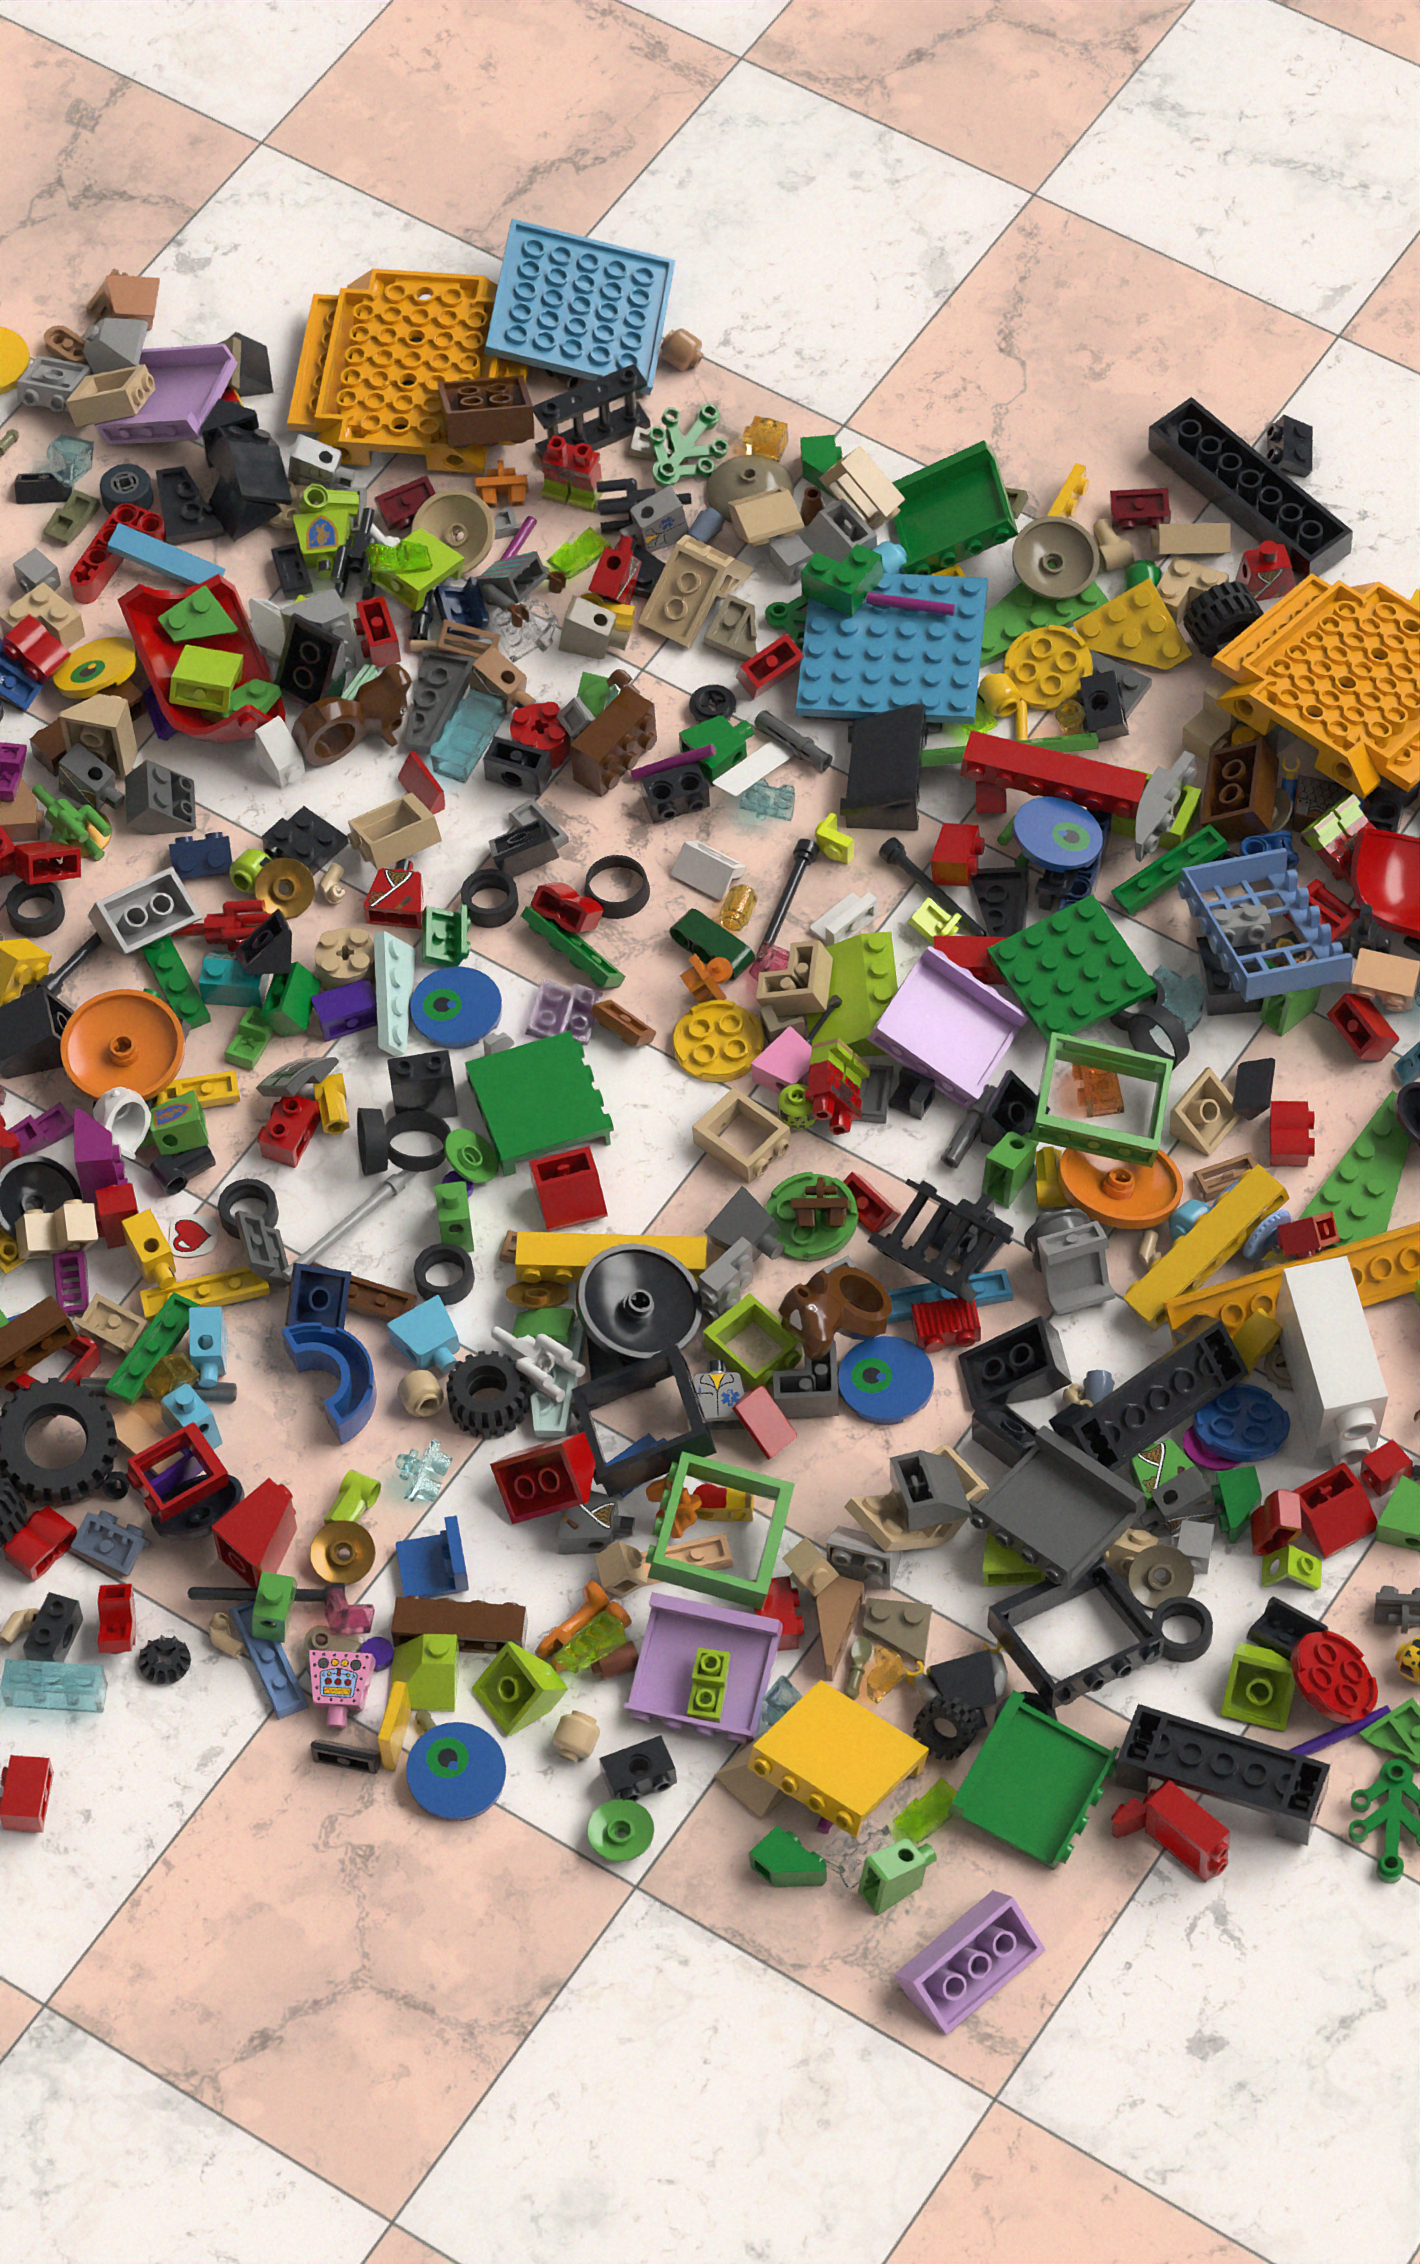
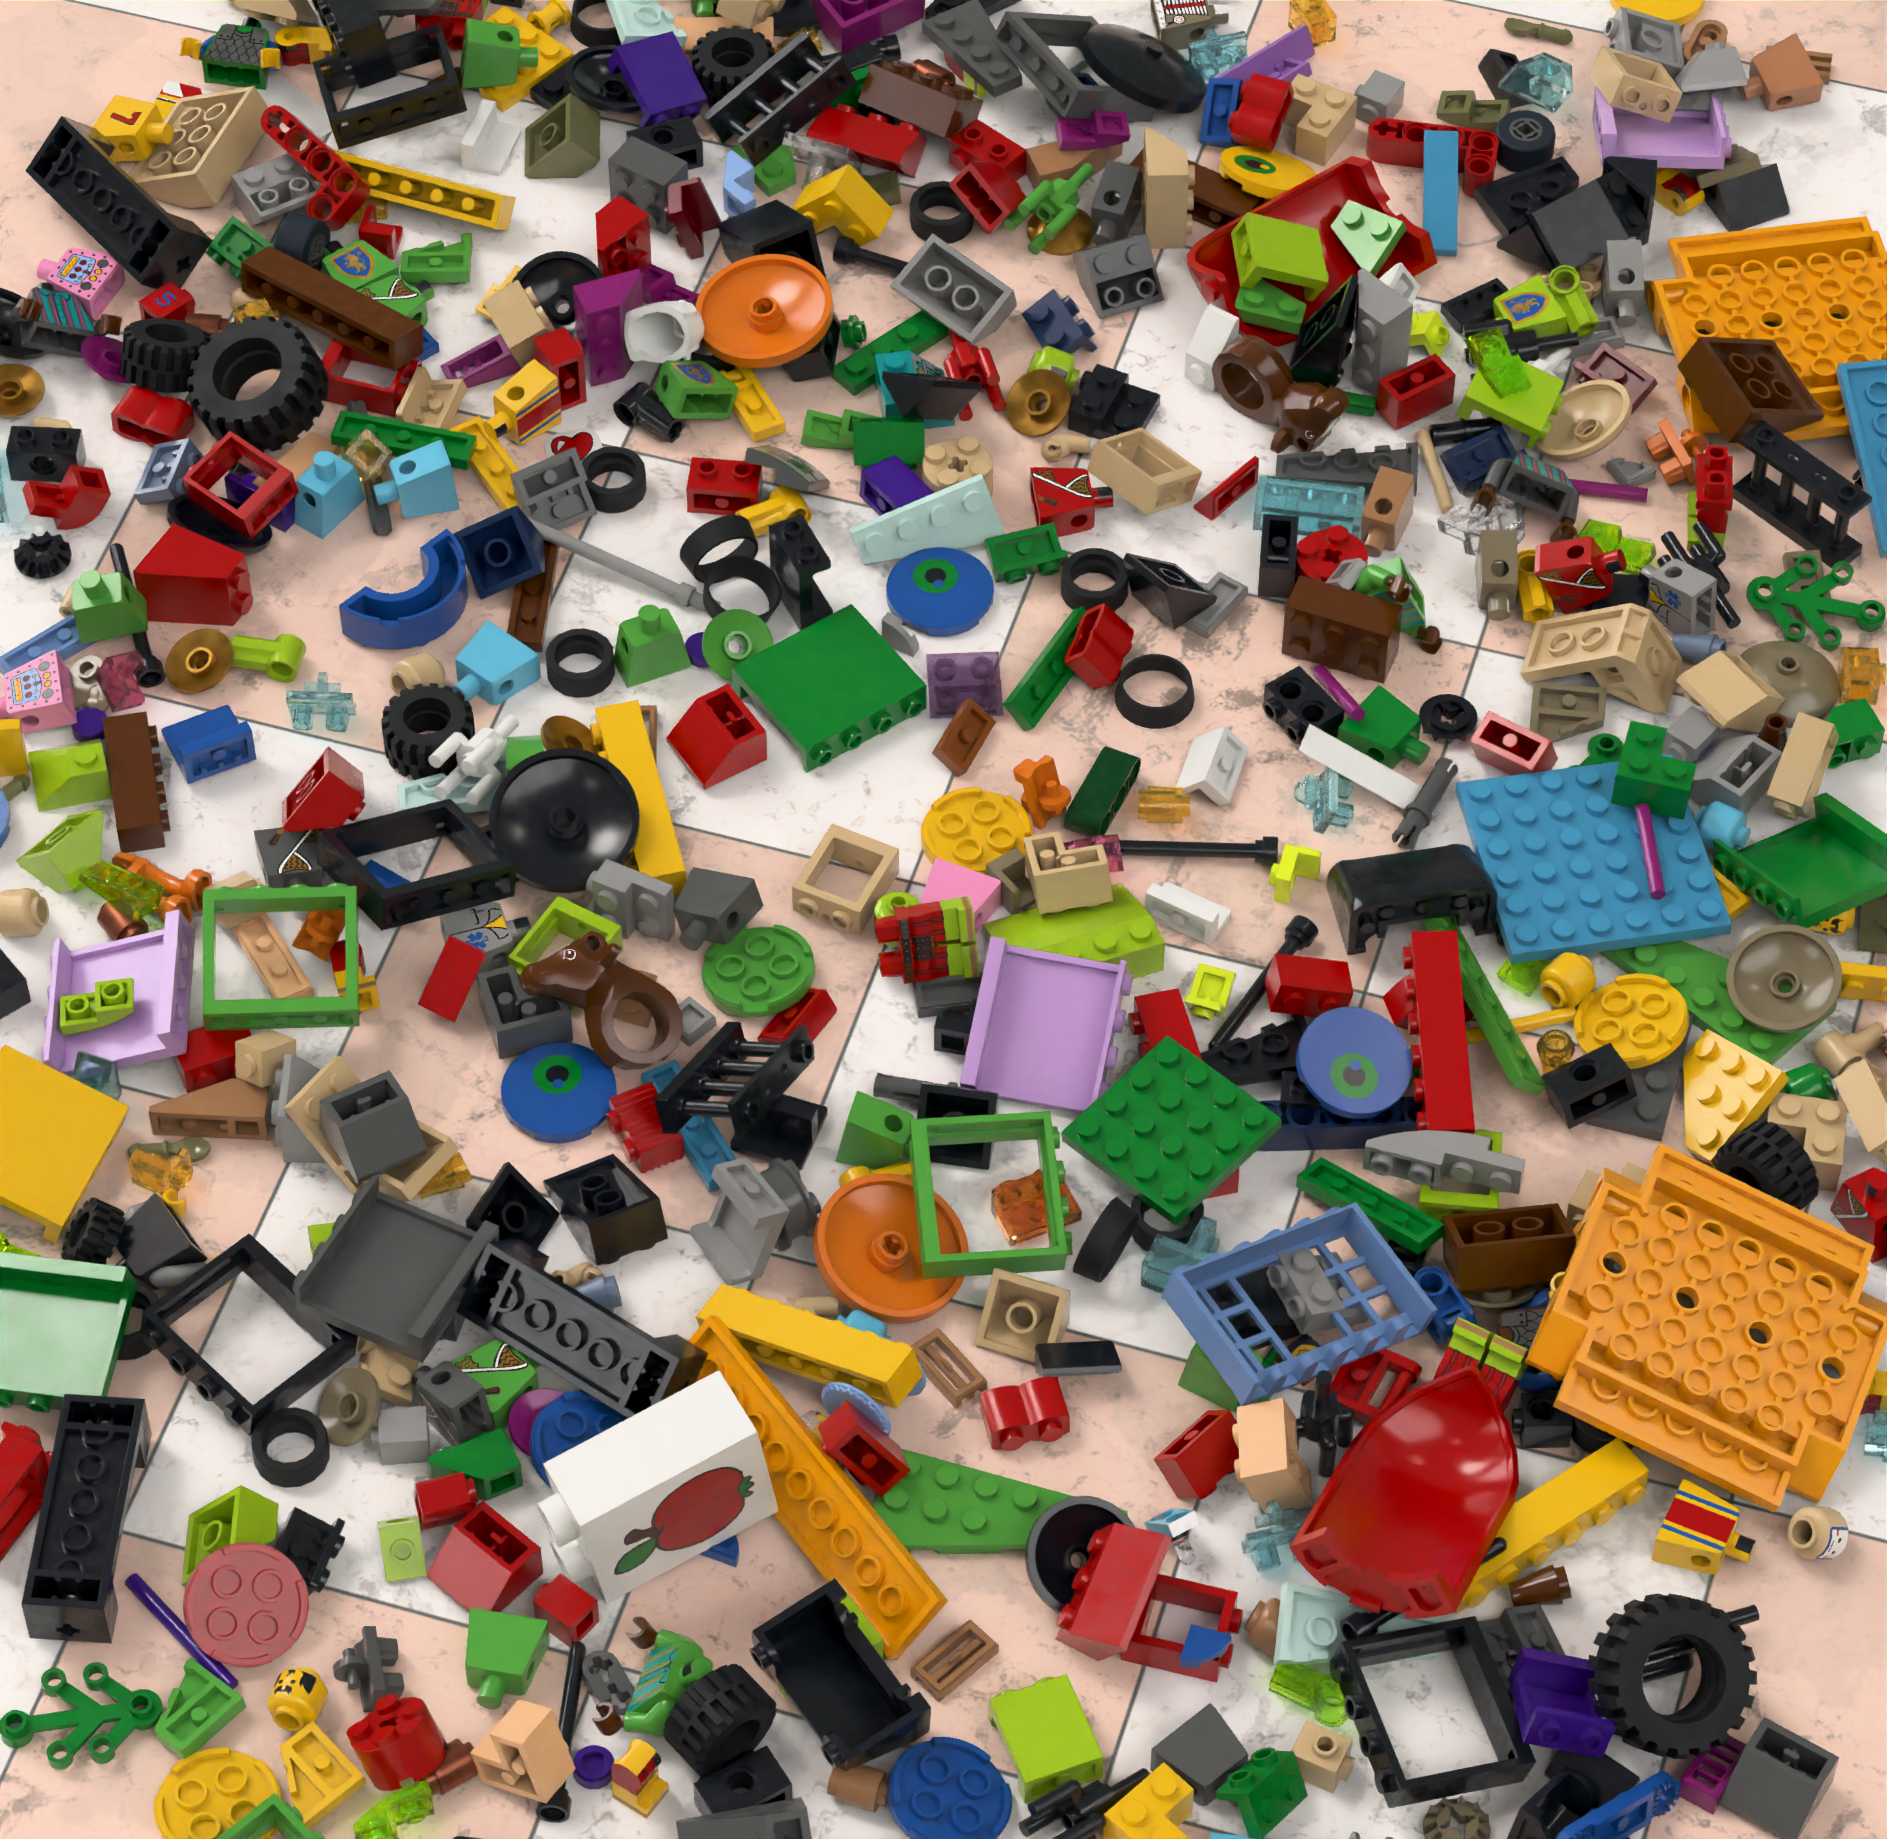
camera: 70 degrees right, 5 degrees down
medium nougat tile [436,619,501,659] -> none
reddish brown hips [791,1177,852,1228] -> none
black hinge [803,995,842,1046] -> none
dark tan wing [863,1598,932,1666] -> none

